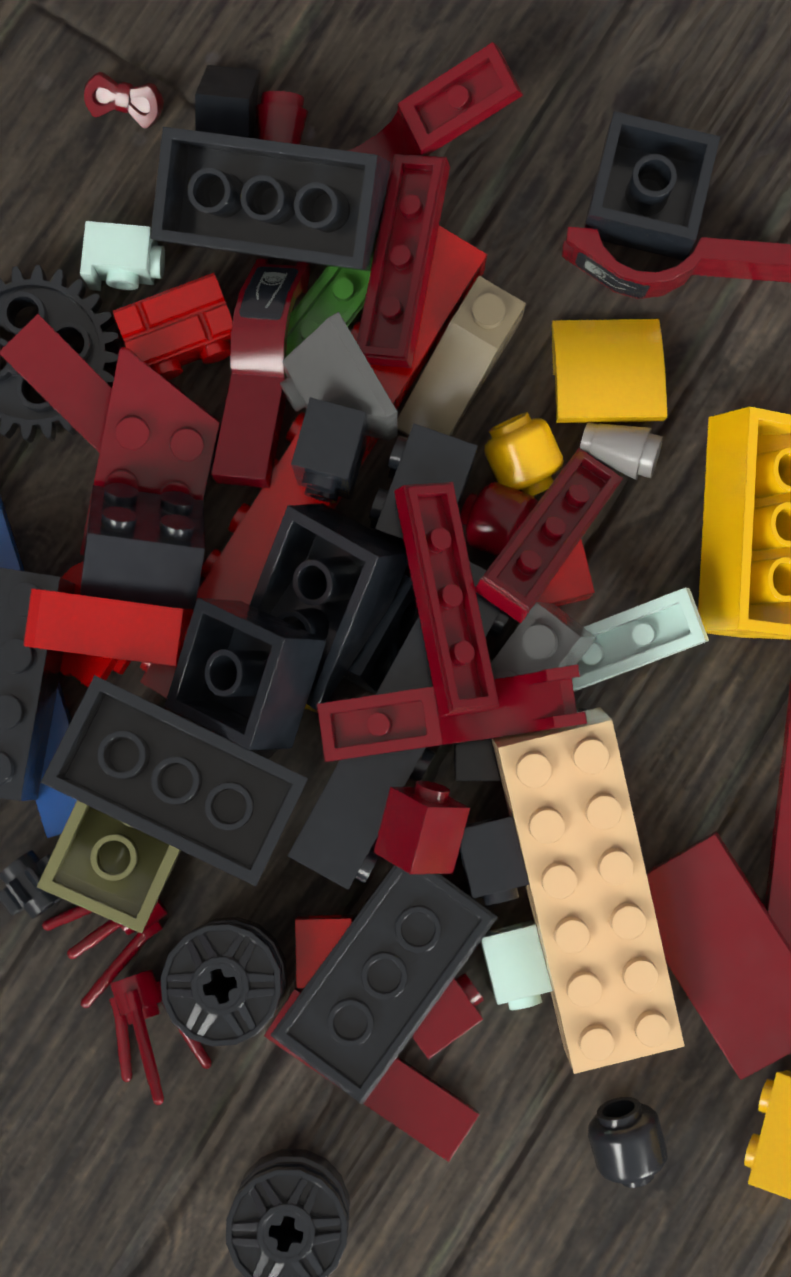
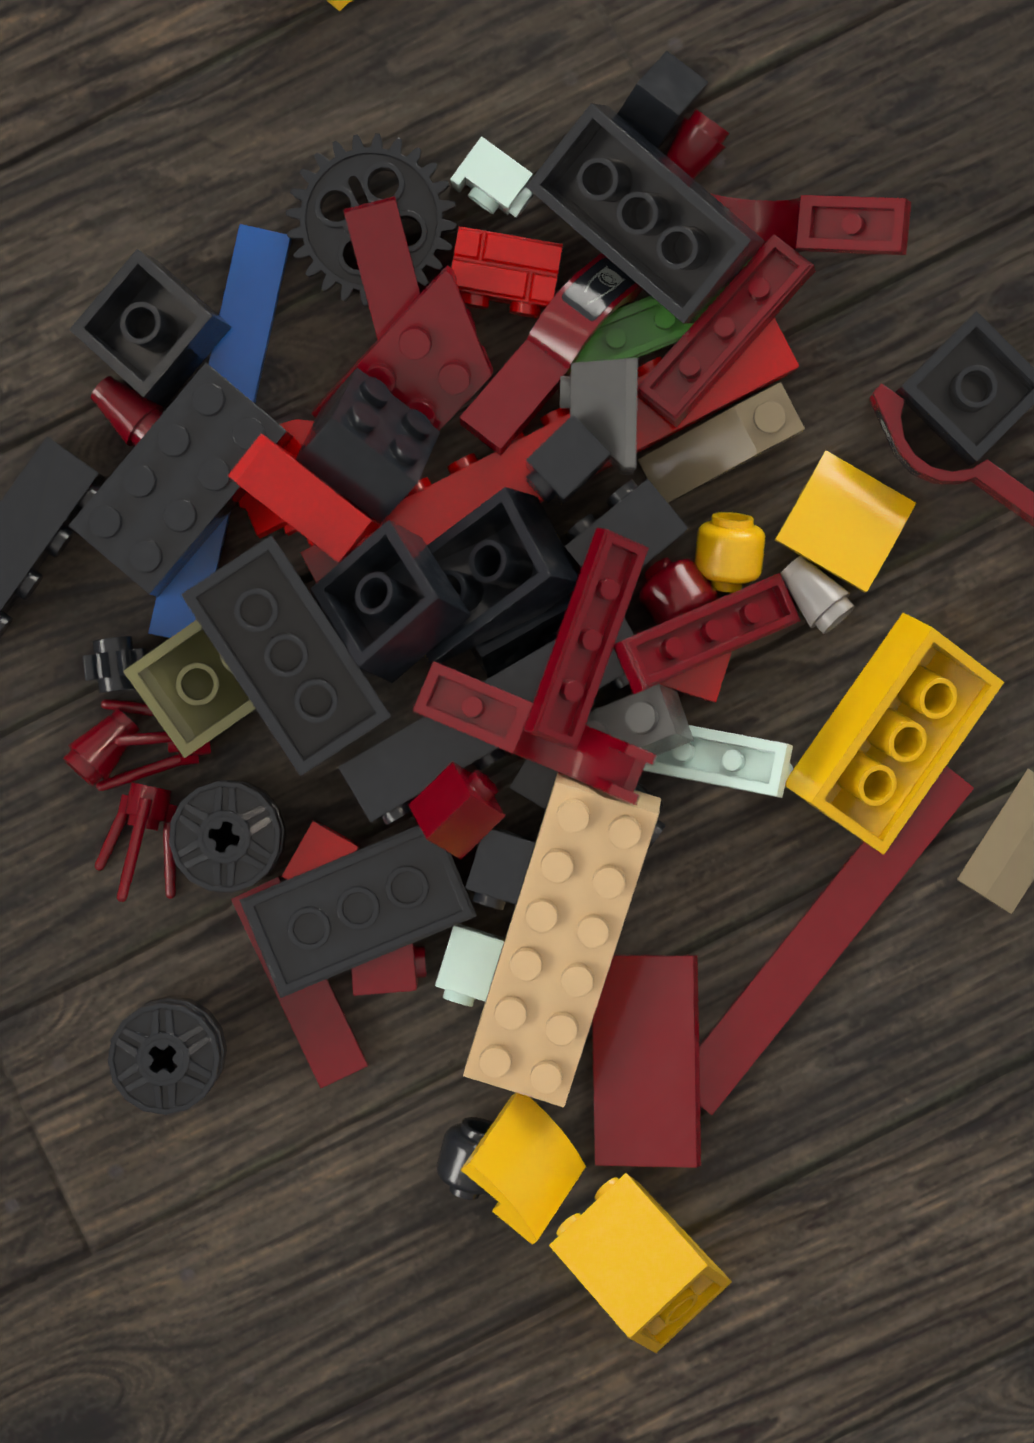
camera: 30 degrees right, 5 degrees up
dark red piece [84,72,164,128] -> none
none -> dark red cone [62,709,140,787]
none -> yellow slope [461,1093,586,1245]

